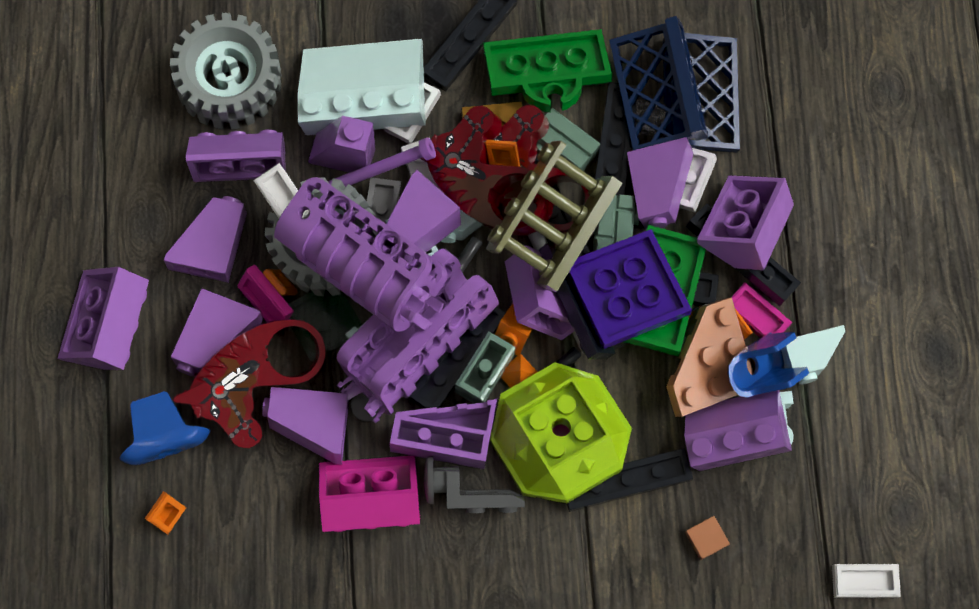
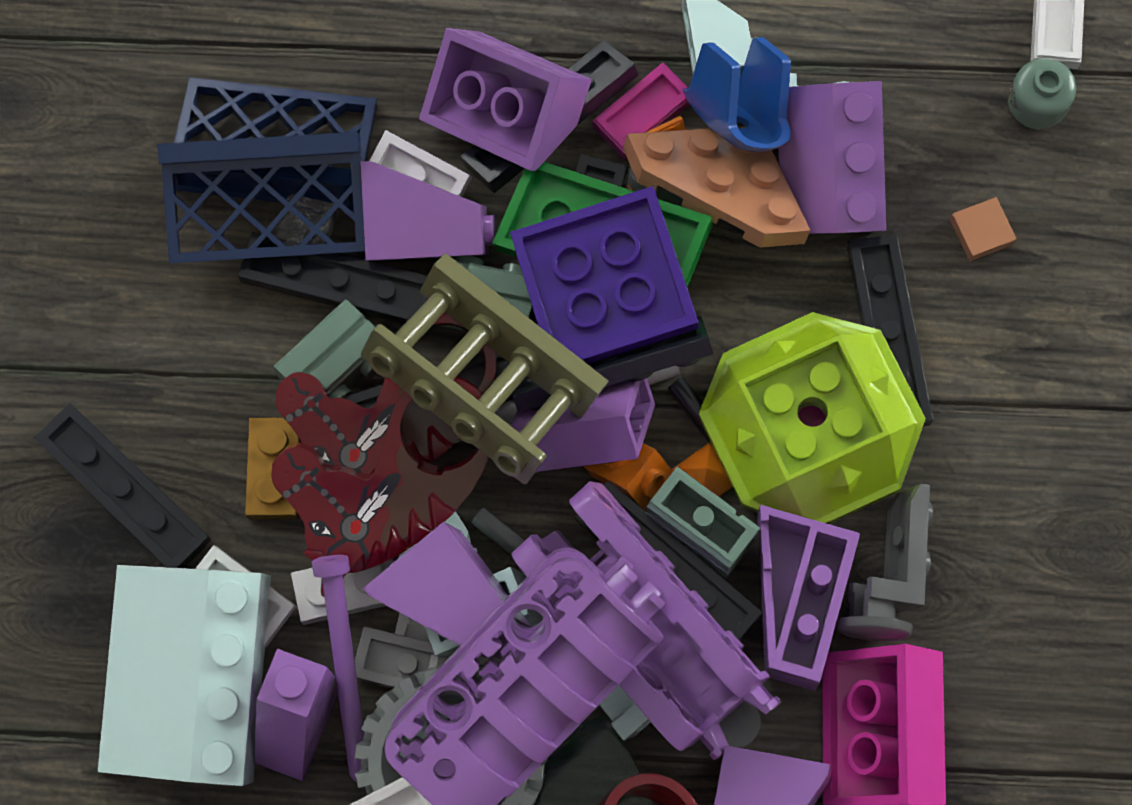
camera: 75 degrees left, 0 degrees up
green plate [483,29,612,113] -> none
orange slope [485,140,520,167] -> none
none -> sand green head [1008,58,1077,130]

